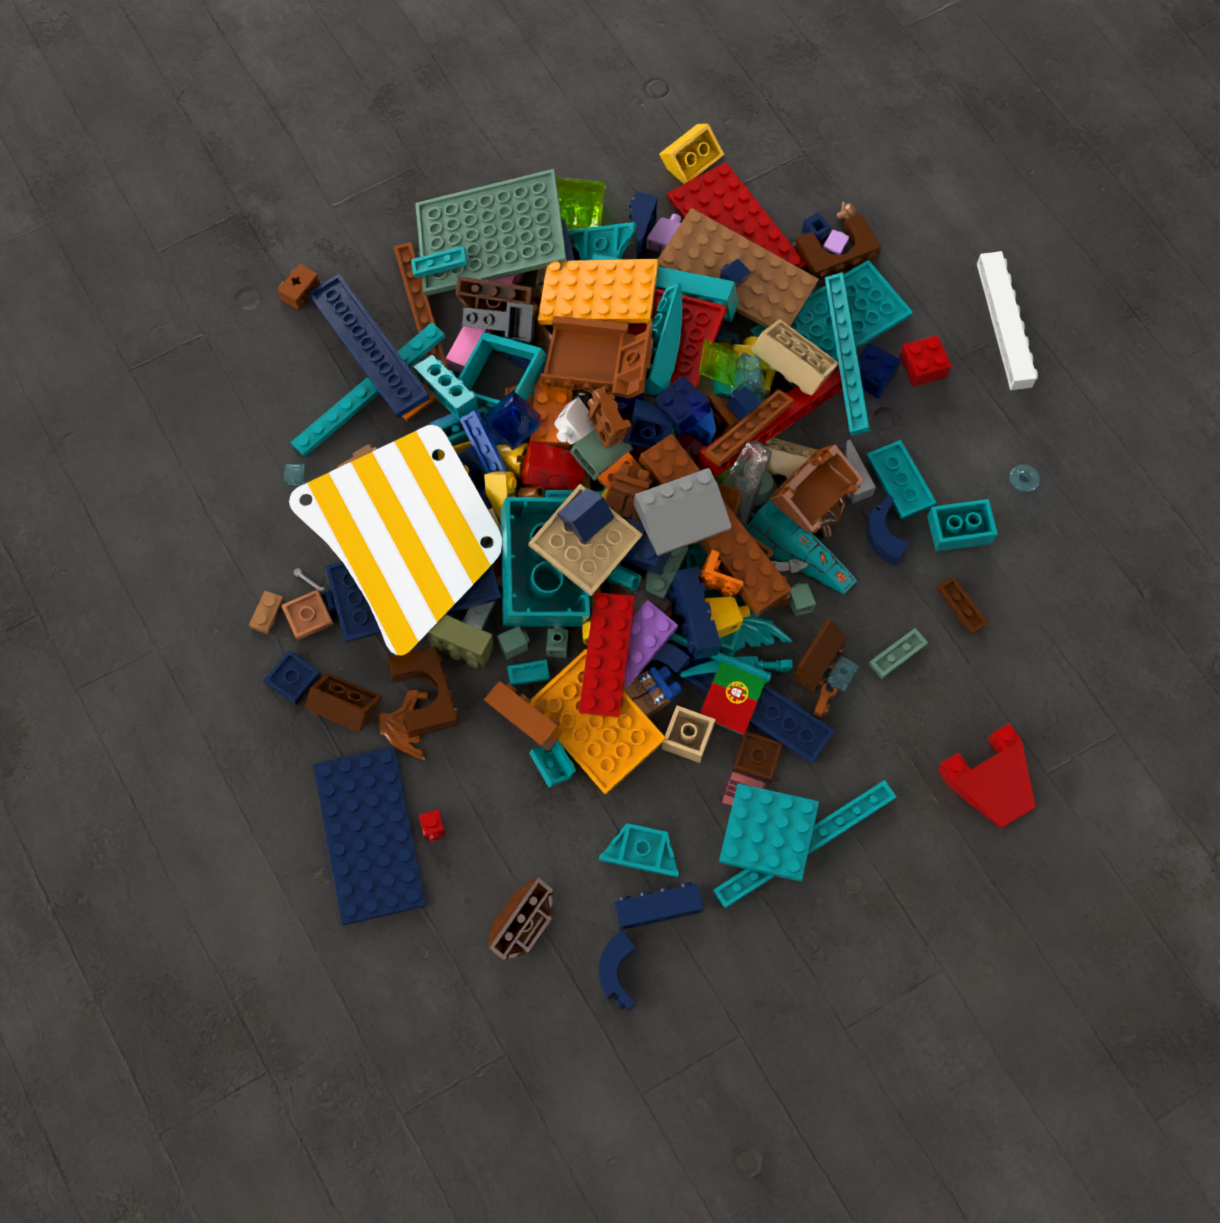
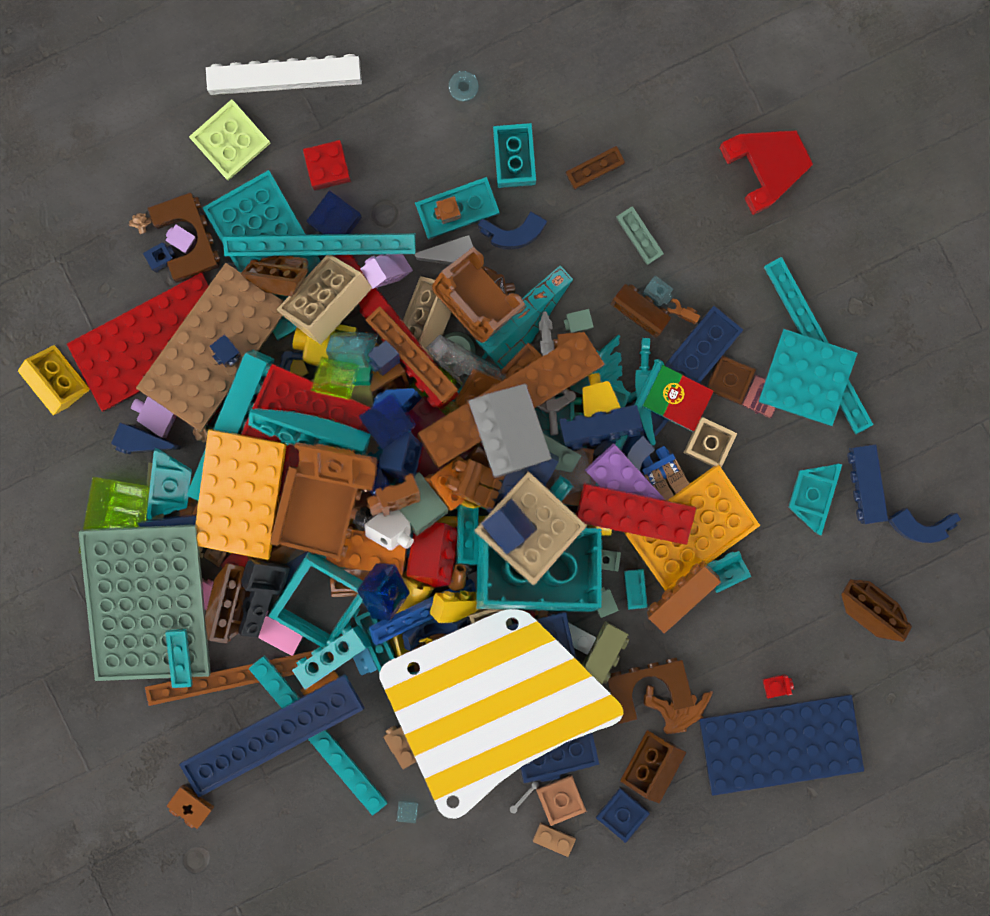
camera: 85 degrees left, 20 degrees up
orange bracket [699,550,744,597] -> none
none -> yellowish green plate [189,99,271,181]
none -> reddish brown wedge [241,255,308,297]
none -> lavender brick [361,254,413,289]
none -> dark orange brick [434,196,461,224]

